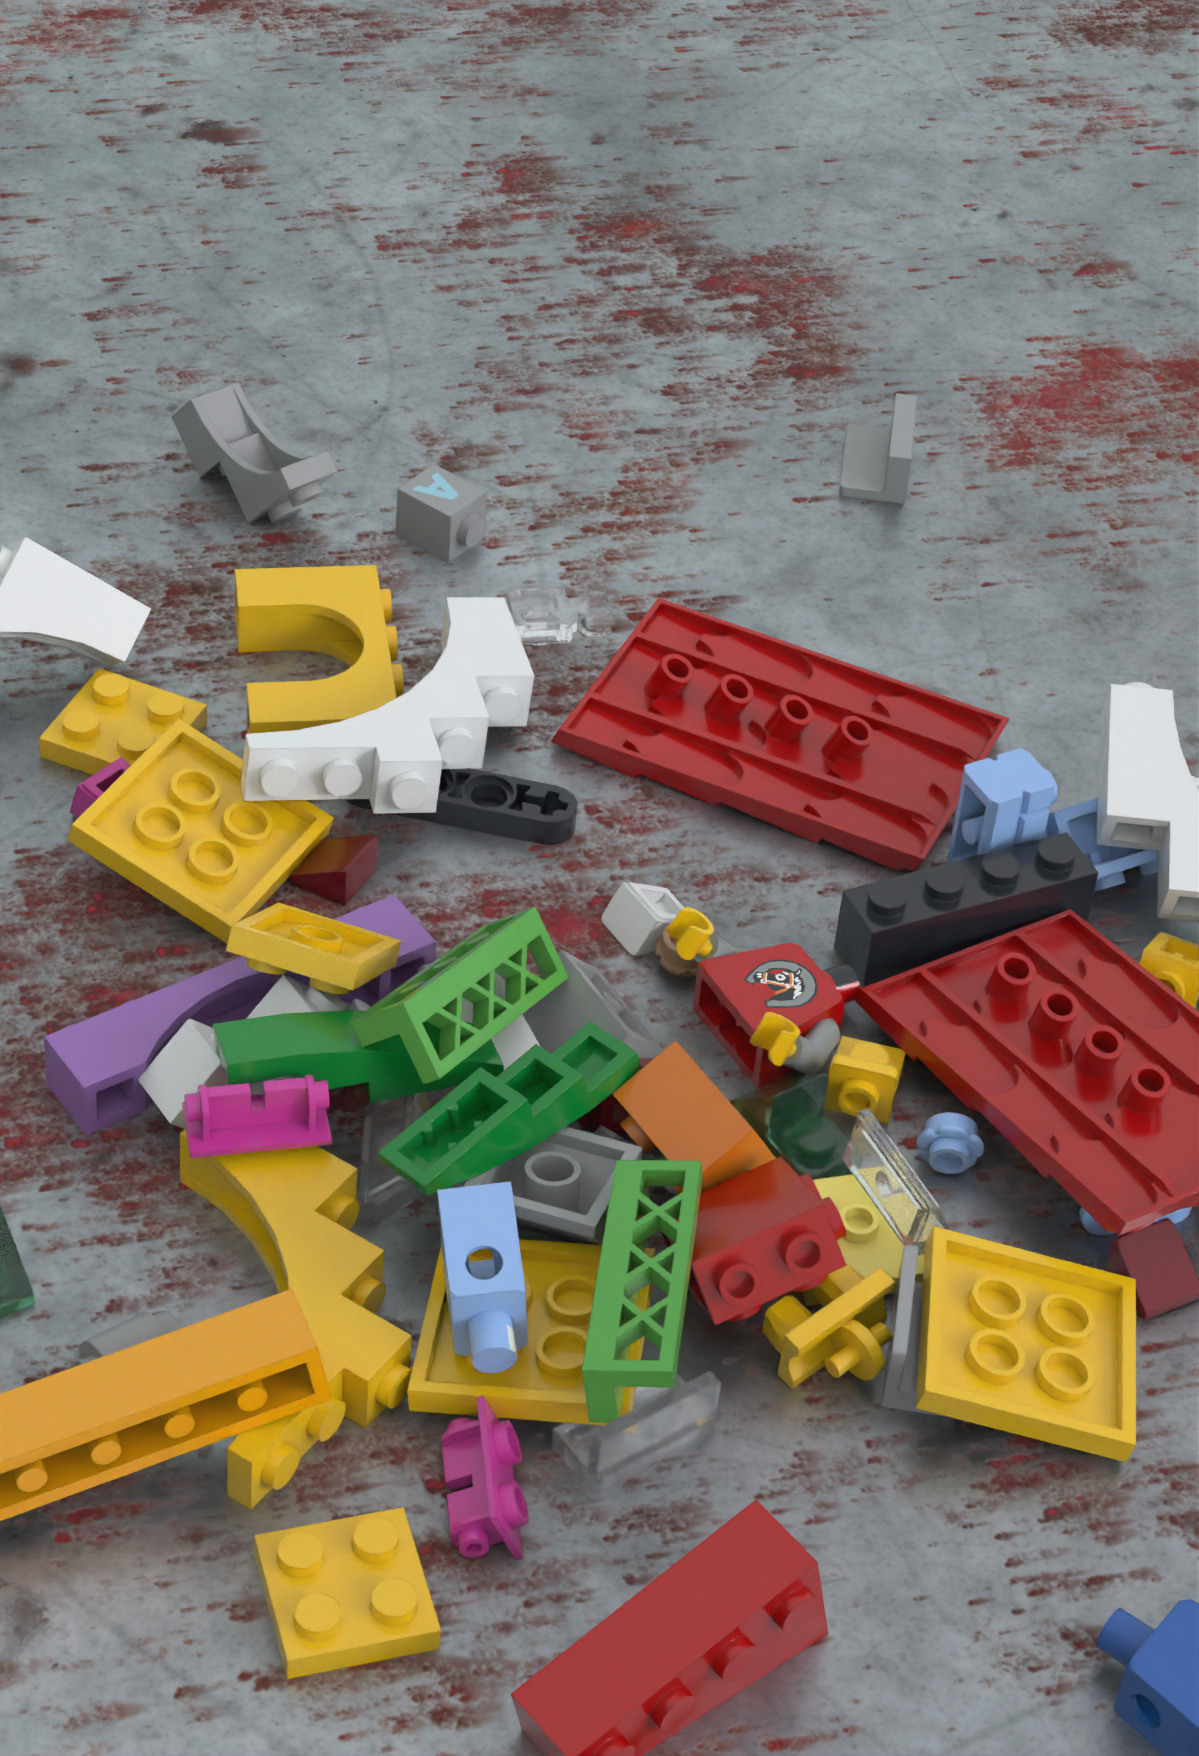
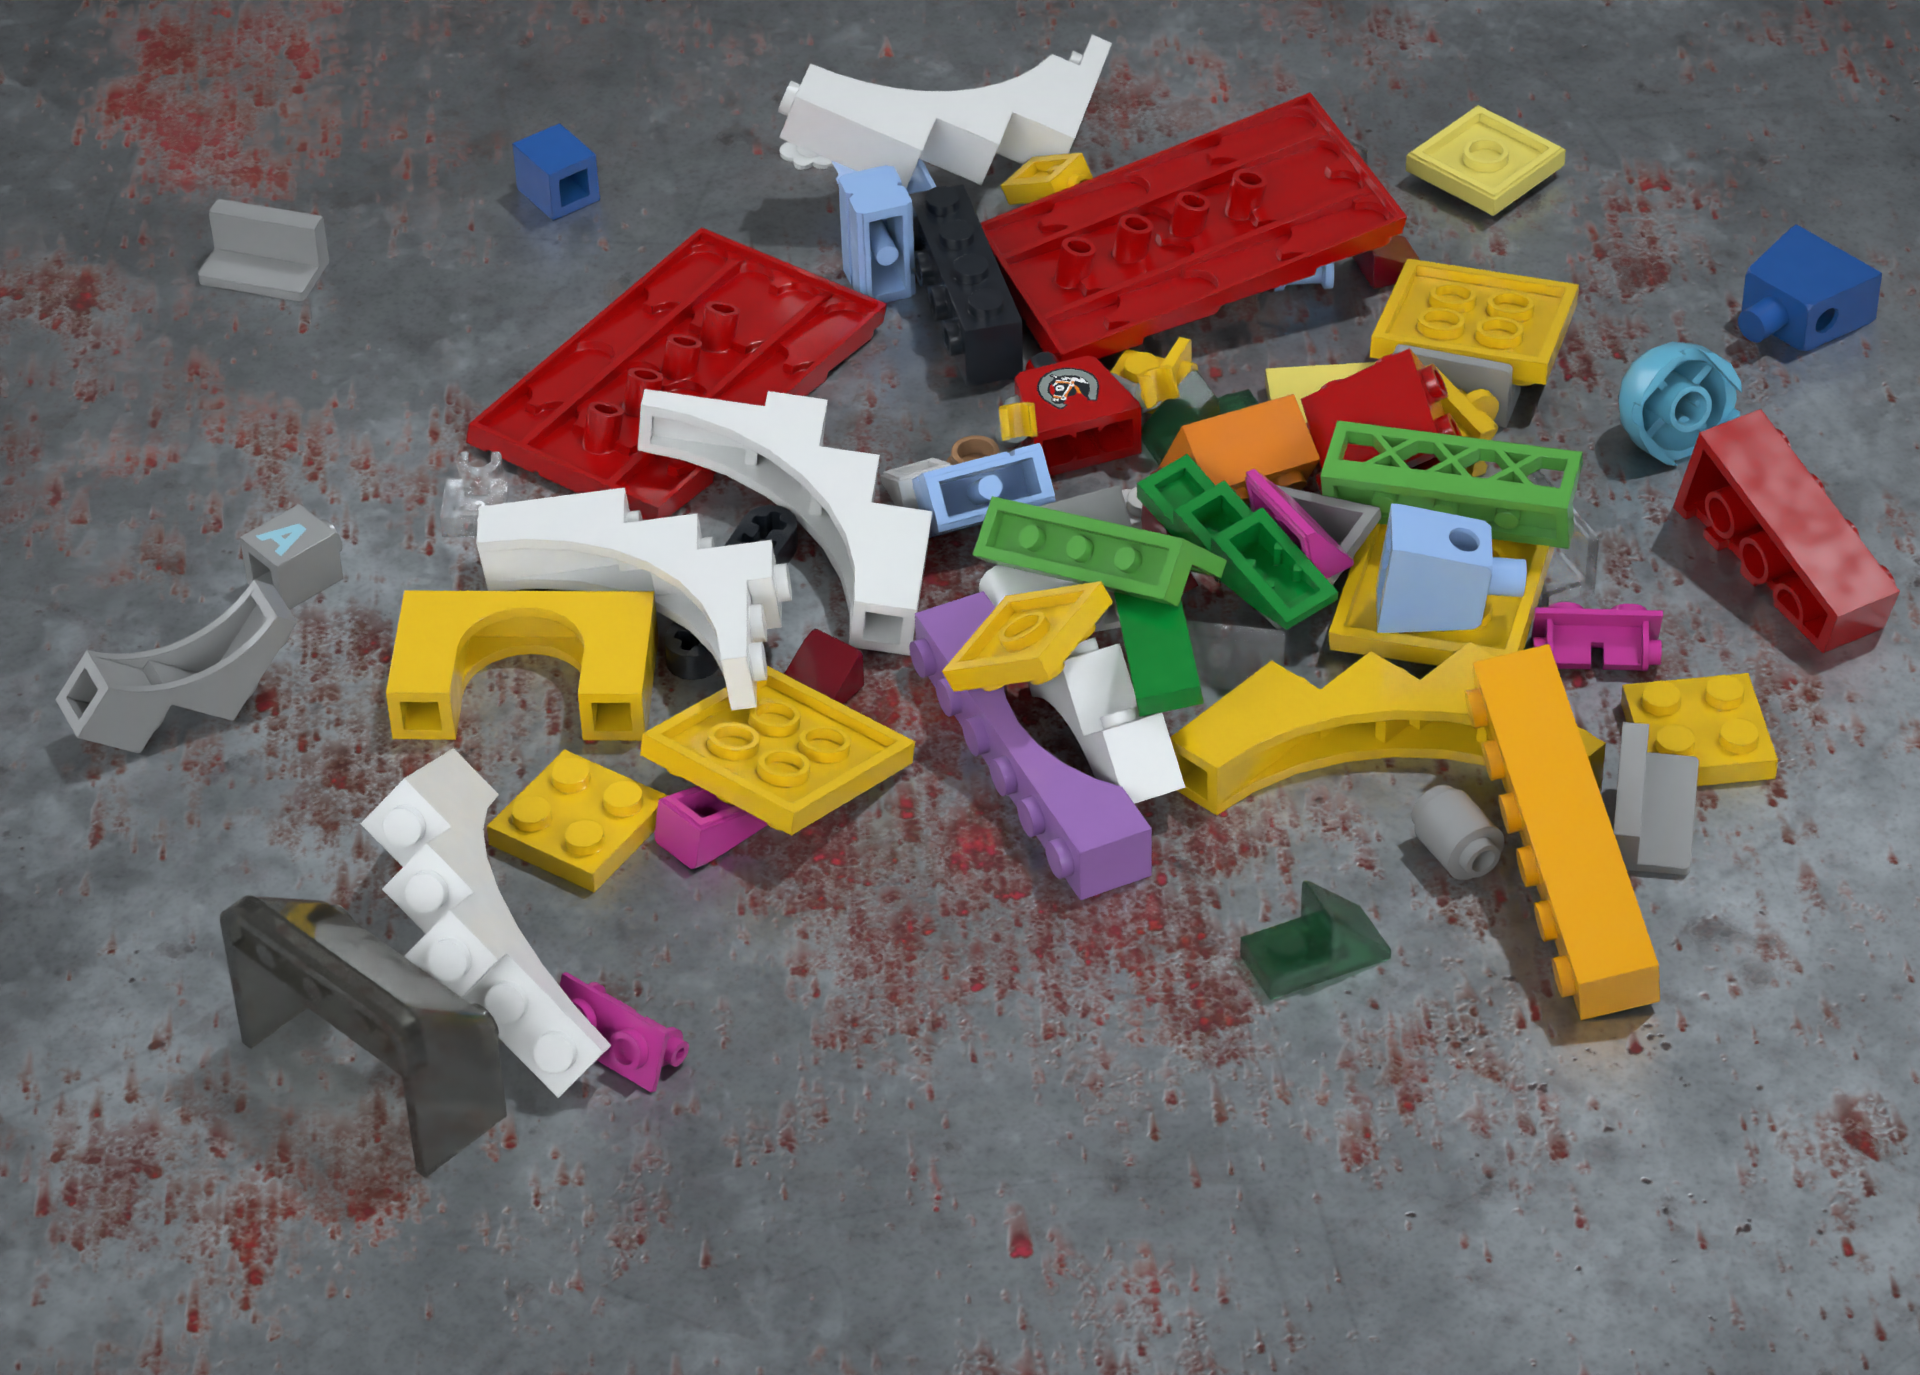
camera: 75 degrees left, 0 degrees up
dark pink hinge [182,1074,332,1158] -> none
clear slope [842,1109,949,1256] -> none
light blue plate [916,1112,984,1174] -> none
none -> blue brick [512,123,600,221]
none -> white arch [638,389,933,656]
none -> light blue brick [912,443,1056,538]
none -> dark pink slope [1245,469,1354,579]
none -> light grey panel [1613,722,1699,875]
none -> medium azure cylinder [1618,341,1742,466]

